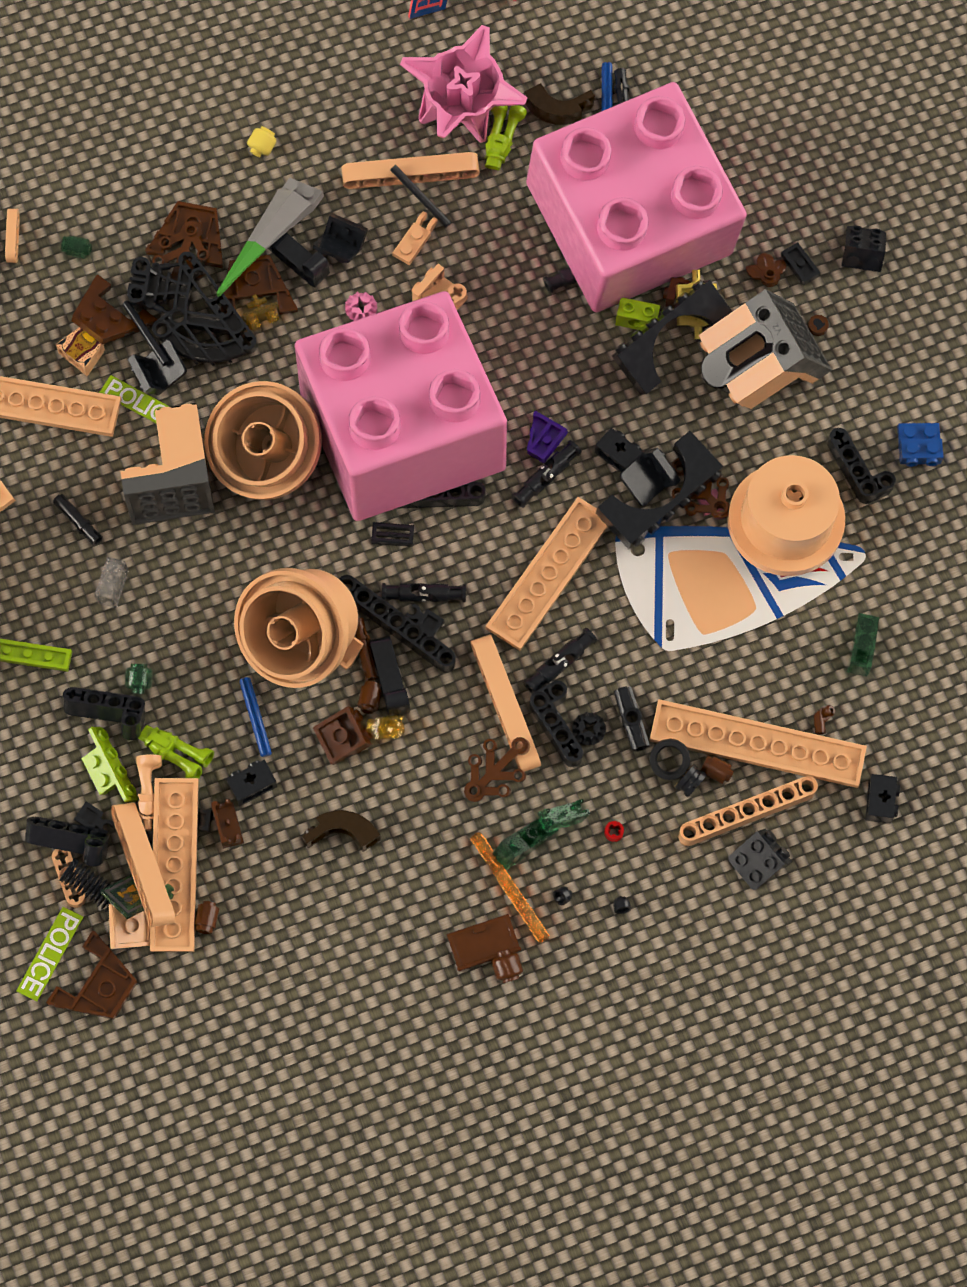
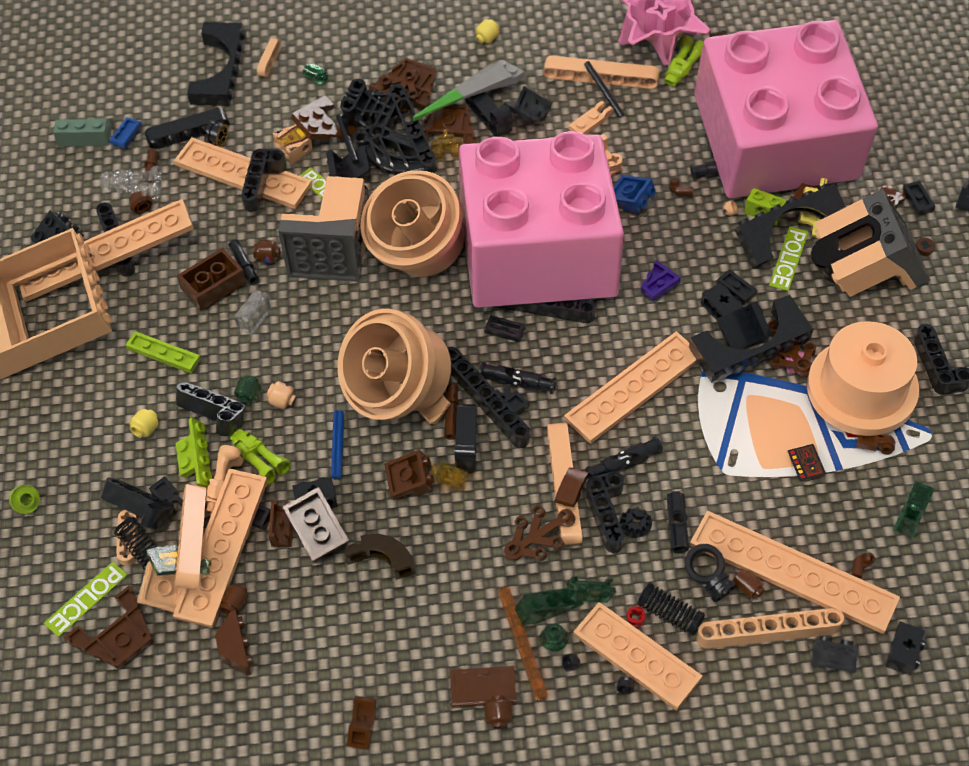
camera: 20 degrees right, 15 degrees down
reddish brown brick [357,681,382,714] -> none
black piece [511,440,582,508] -> none
black bracket [728,829,793,890] -> none
none -> light yellow head [129,409,159,438]
none -> reddish brown brick [177,248,246,311]
none -> reddish brown slope [215,610,253,676]
none -> black beam [241,148,287,212]
none -> reddish brown head [253,240,281,264]
none -> light nougat head [266,381,296,409]
none -> brick [283,487,349,563]
none -> reddish brown slope [347,696,377,750]
none -> clear green cone [540,623,569,651]
none -> reddish brown slope [554,467,588,508]
none -> light nougat plate [573,602,702,711]
none -> blue plate [613,175,656,213]
none -> black piece [637,582,705,637]
none -> reddish brown arm [669,178,693,196]
none -> black plate [716,269,757,305]
none -> light nougat hinge [723,200,738,216]
none -> lime sticker [769,226,809,291]
none -> piece [787,444,826,482]
none -> black bracket [811,635,859,672]
none -> reddish brown plate [856,435,896,455]

